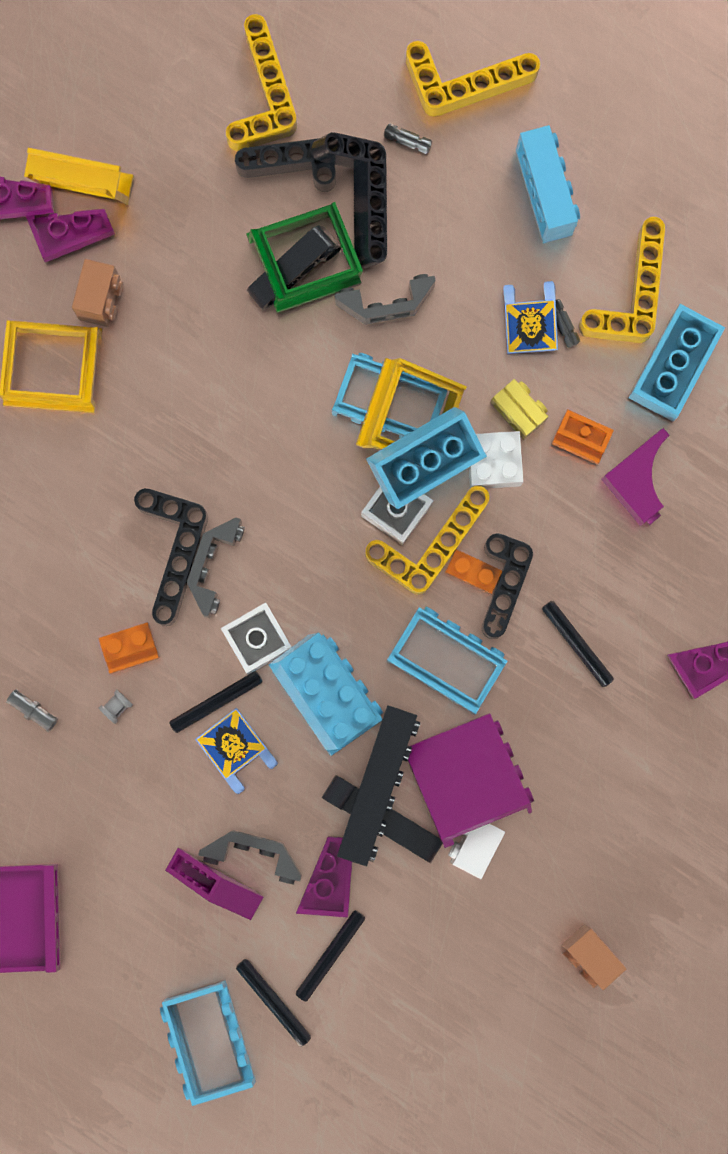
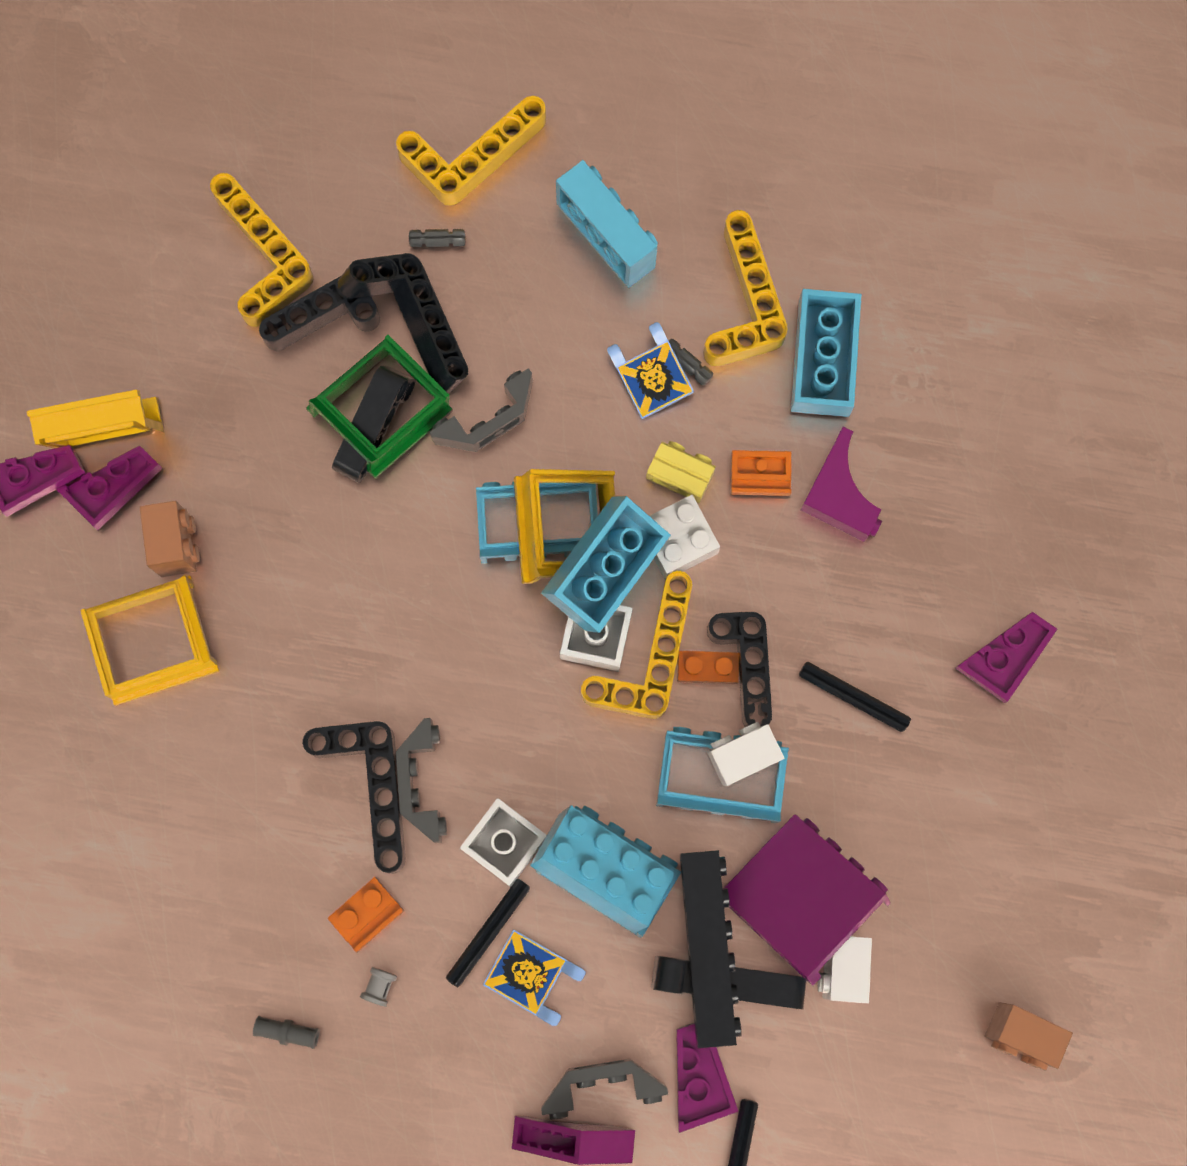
camera: 20 degrees left, 5 degrees down
none -> white brick [707,722,785,786]

